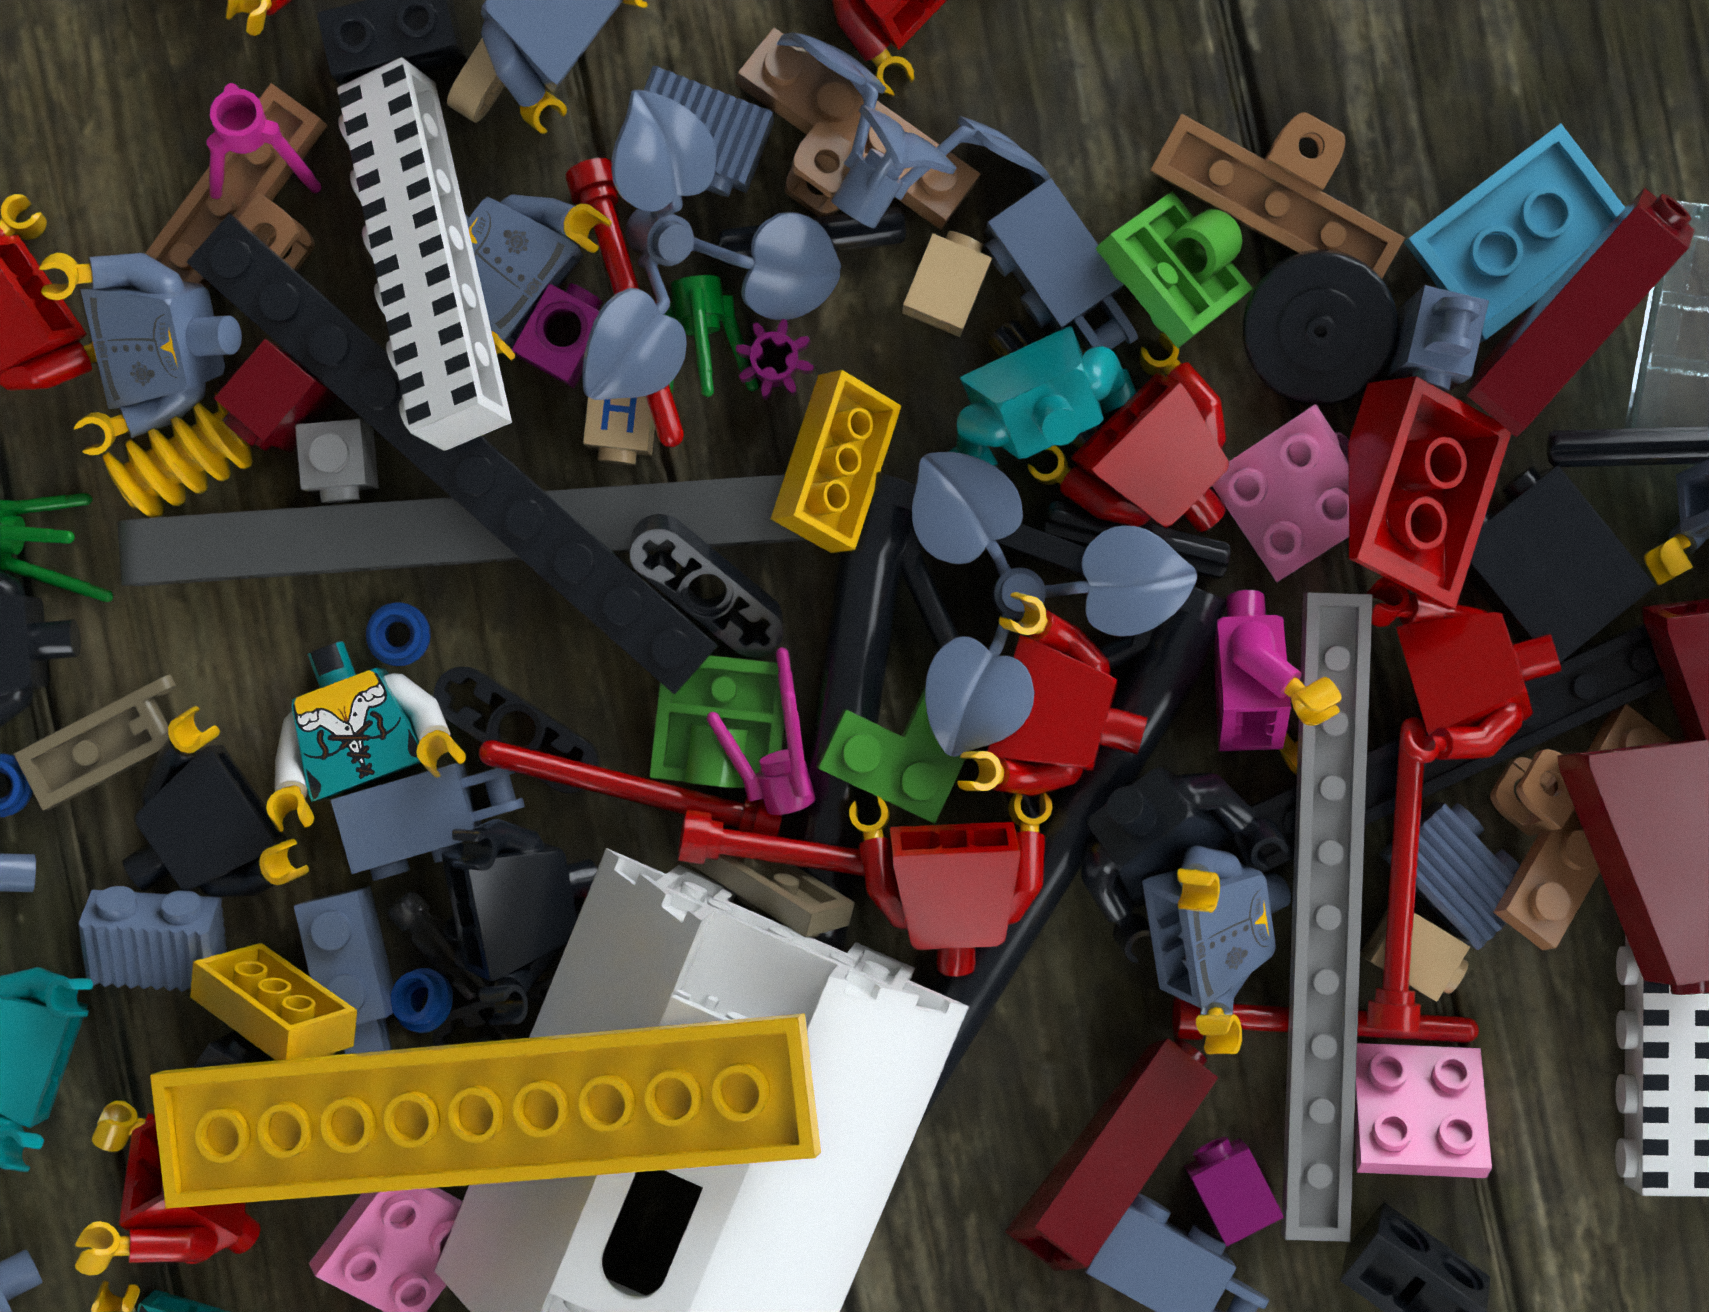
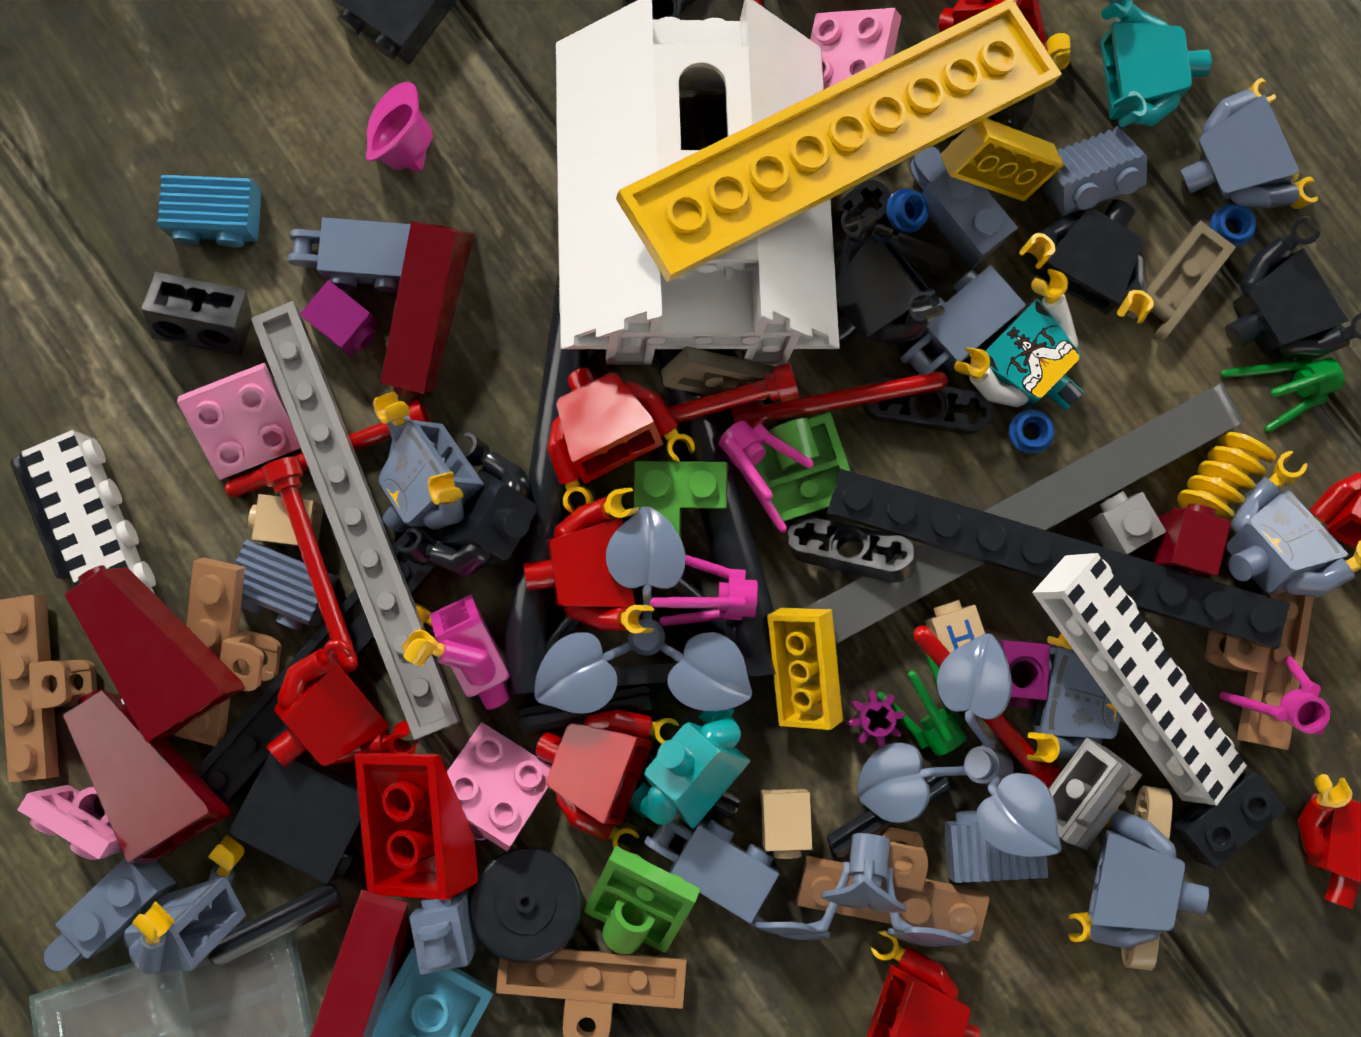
camera: 155 degrees right, 5 degrees down
none -> dark pink plant [650,555,758,626]
none -> light grey brick [1049,738,1142,850]

